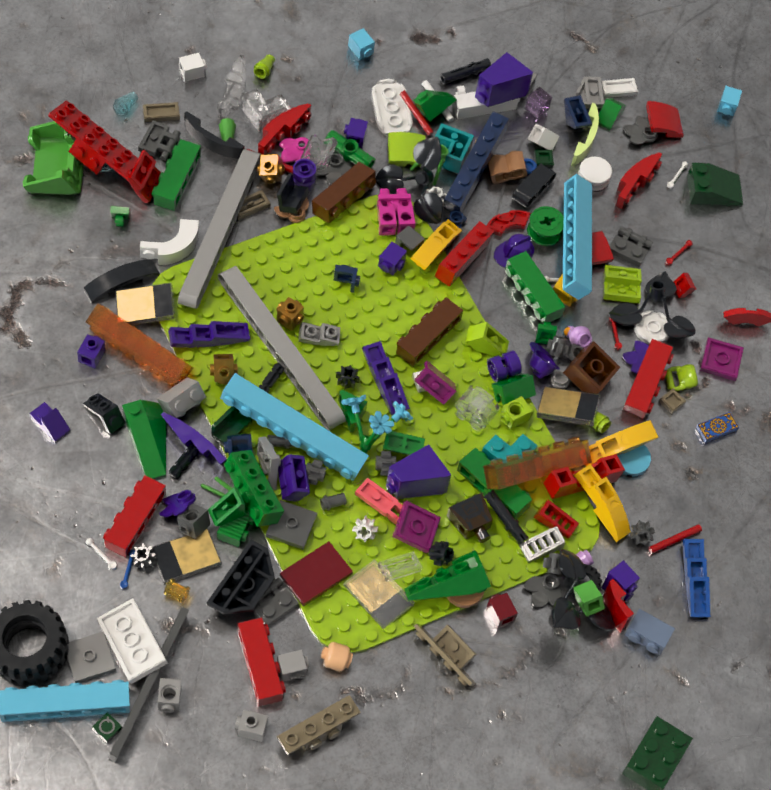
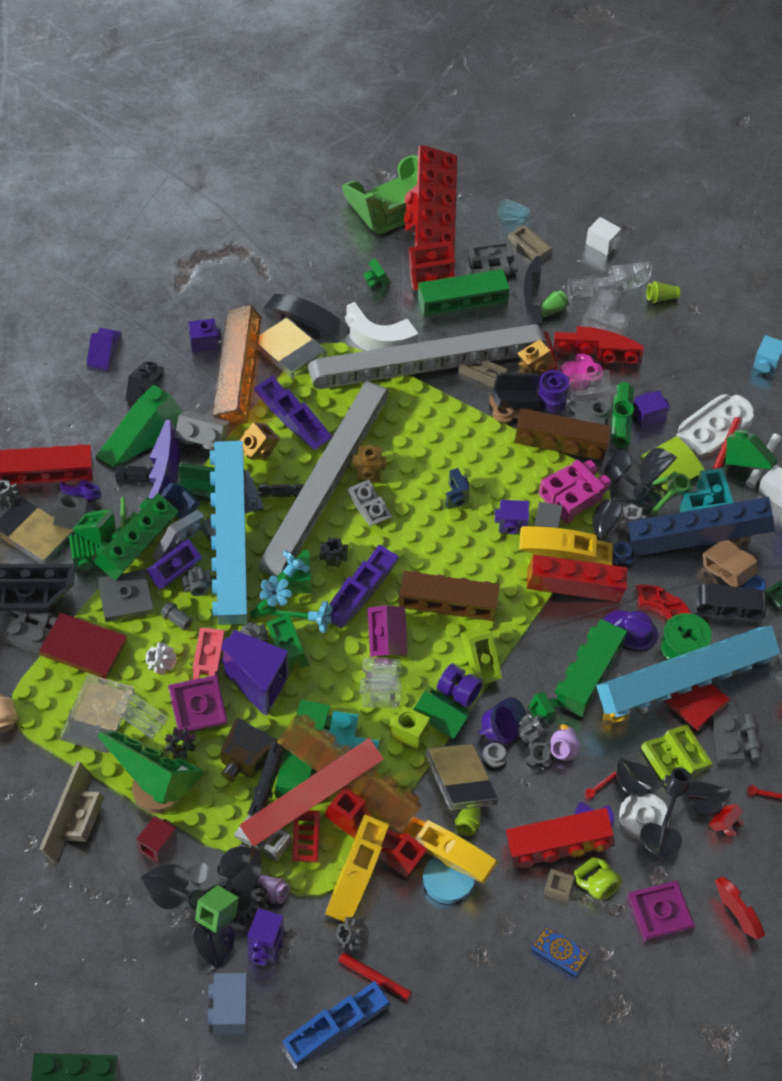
camera: 65 degrees right, 5 degrees down
reddish brown brick [563,341,620,394] -> none
red slope [602,579,634,633] -> none
none -> red tile [239,738,384,847]

